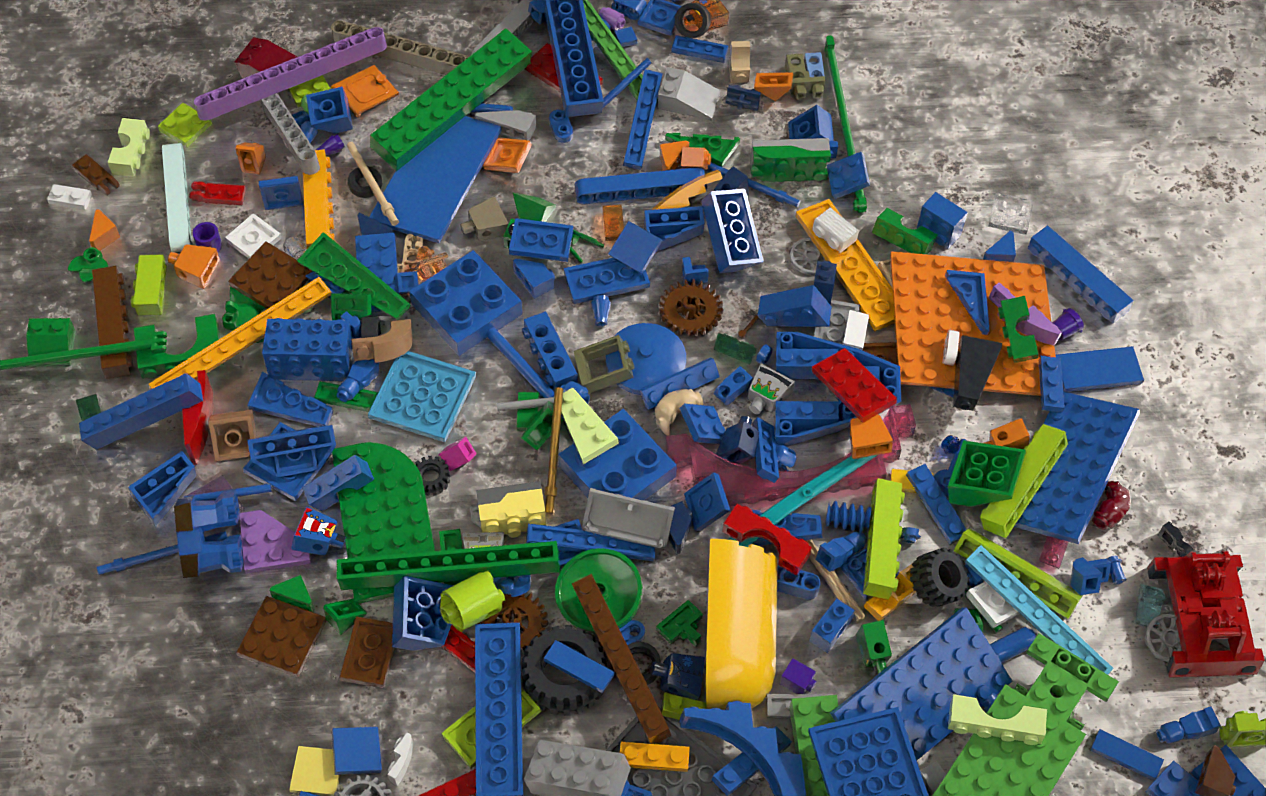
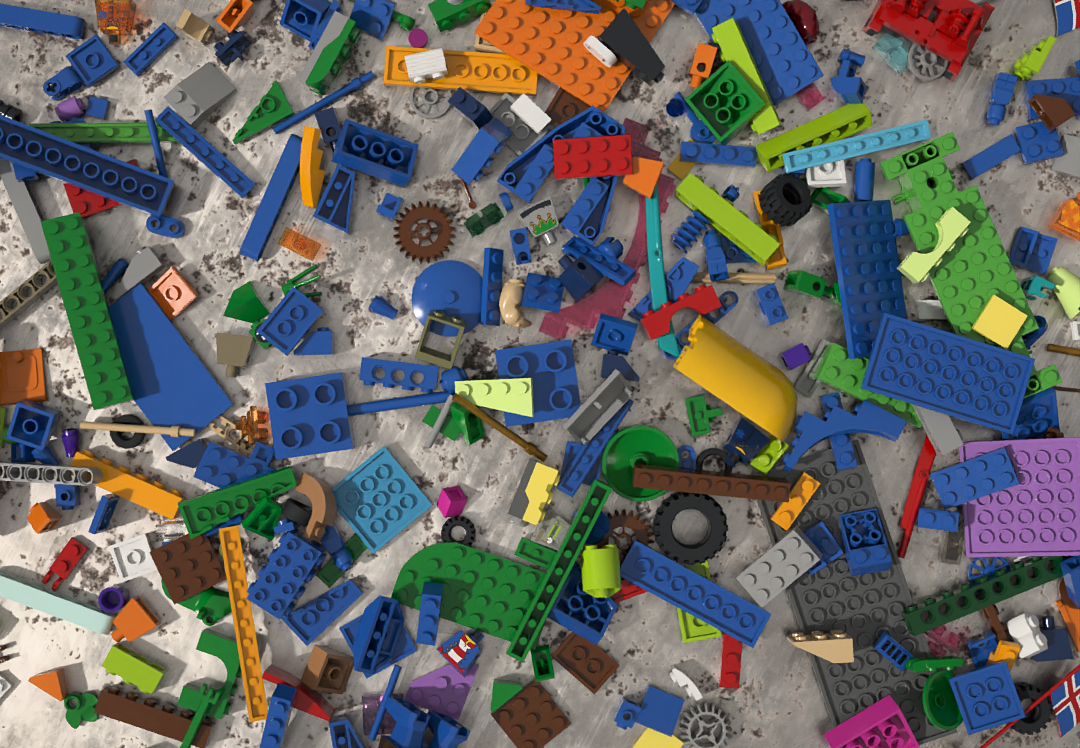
camera: 60 degrees left, 30 degrees up
blue tile [544,640,614,693] -> none
blue plate [564,258,650,304] -> none
blue tile [608,221,662,274] -> none
orange slope [659,141,689,171] -> none
black tyre [675,3,711,38] -> none
orange brick [681,147,711,170] -> none
none -> blue brick [54,484,80,510]
none -> magenta tile [408,29,428,48]
none -> blue brick [614,697,641,730]

